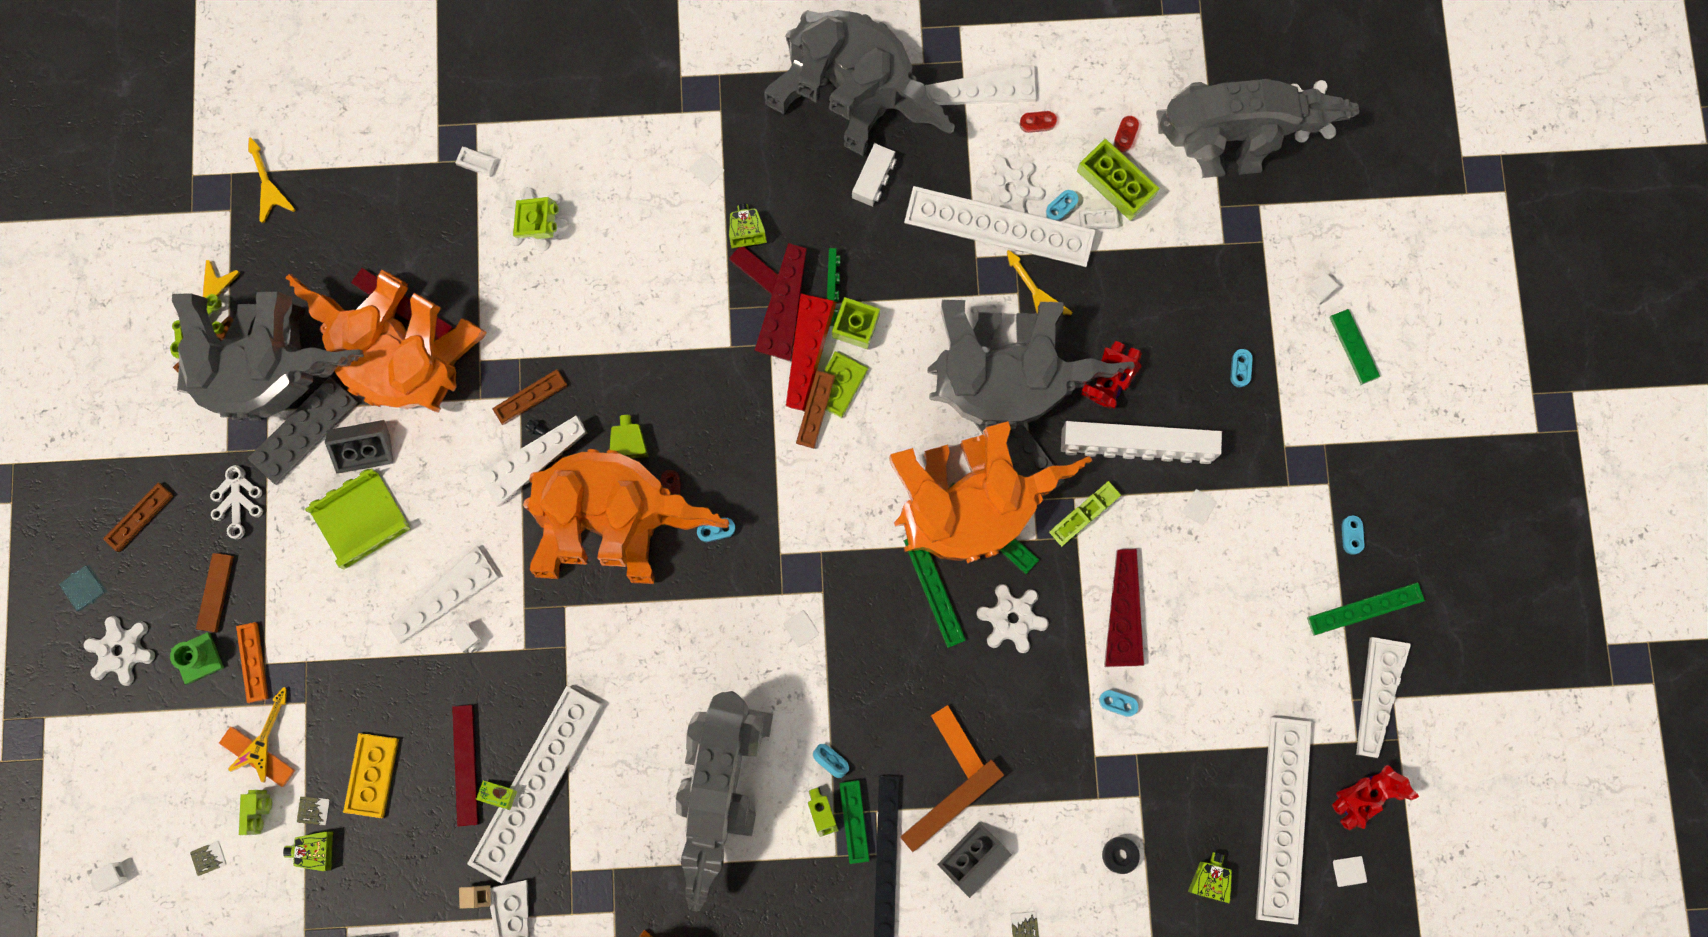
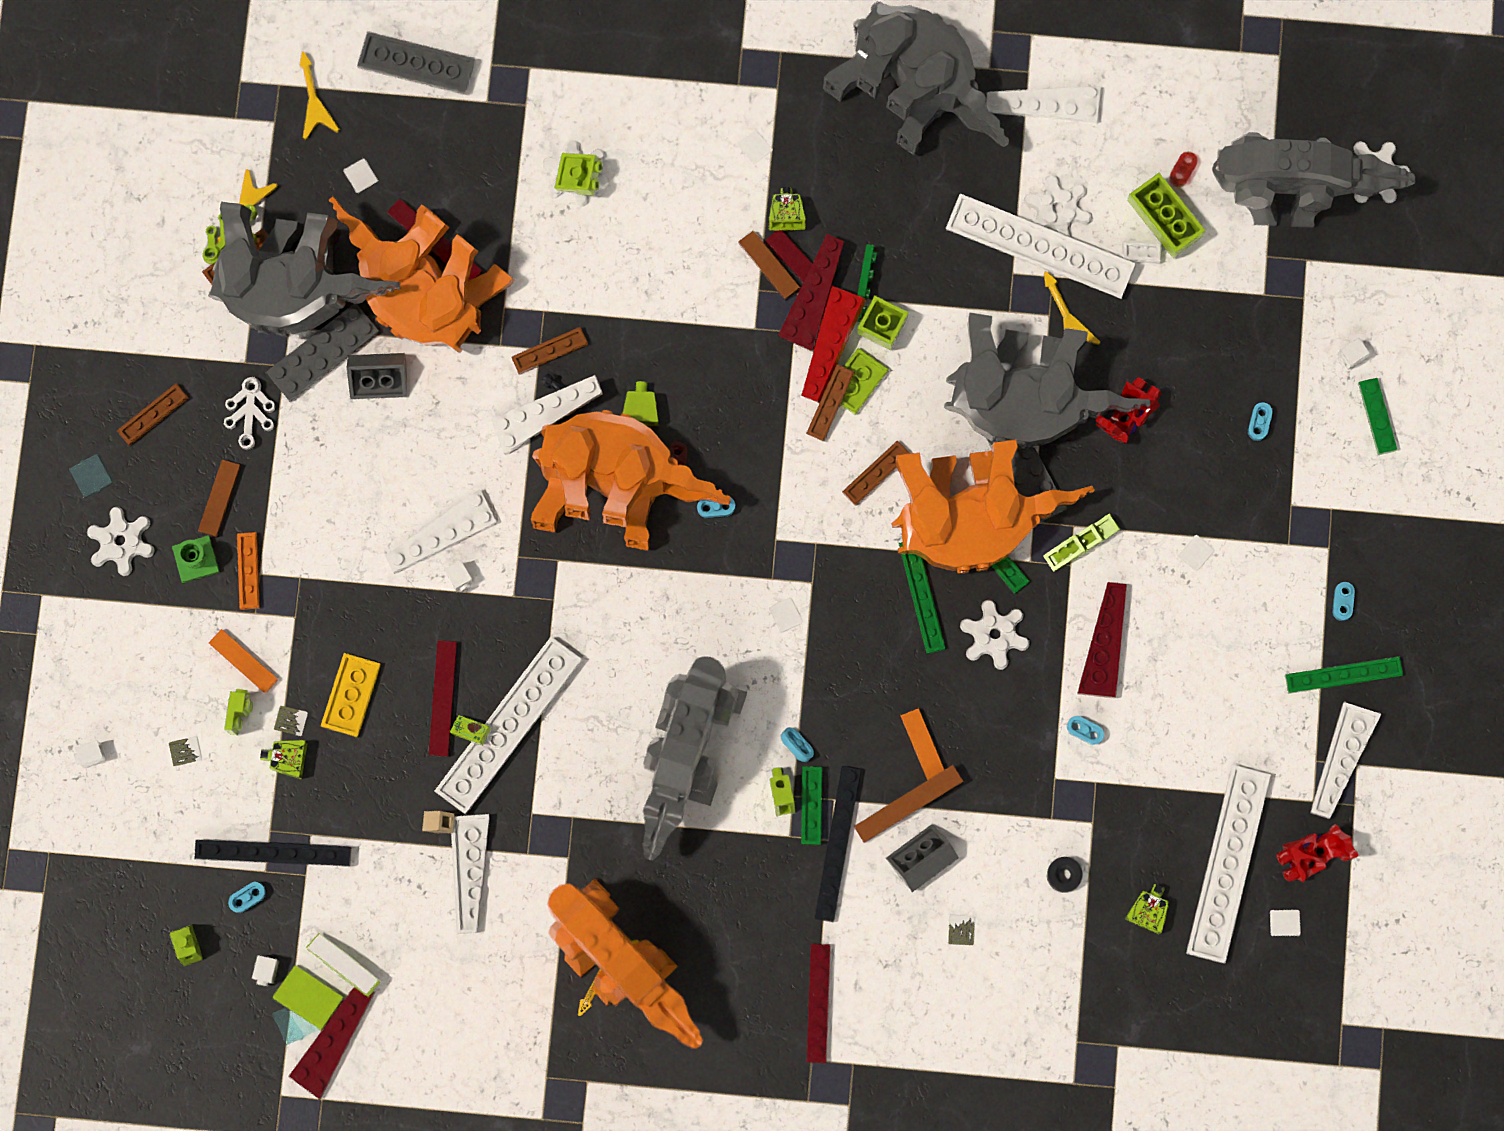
camera: 10 degrees right, 0 degrees up
yellow piece [228,687,287,783] -> none
lime panel [305,468,411,570] -> none
white tile [455,146,498,177] -> none
white brick [852,143,897,207] -> none
clear red plate [1019,111,1057,133] -> none
medium azure plate [1046,190,1078,221] -> none
white brick [1061,421,1222,464] -> none
none -> white sticker [344,159,378,193]
none -> dark grey plate [357,31,475,95]
none -> dark orange tile [738,231,800,300]
none -> dark orange tile [842,440,910,506]

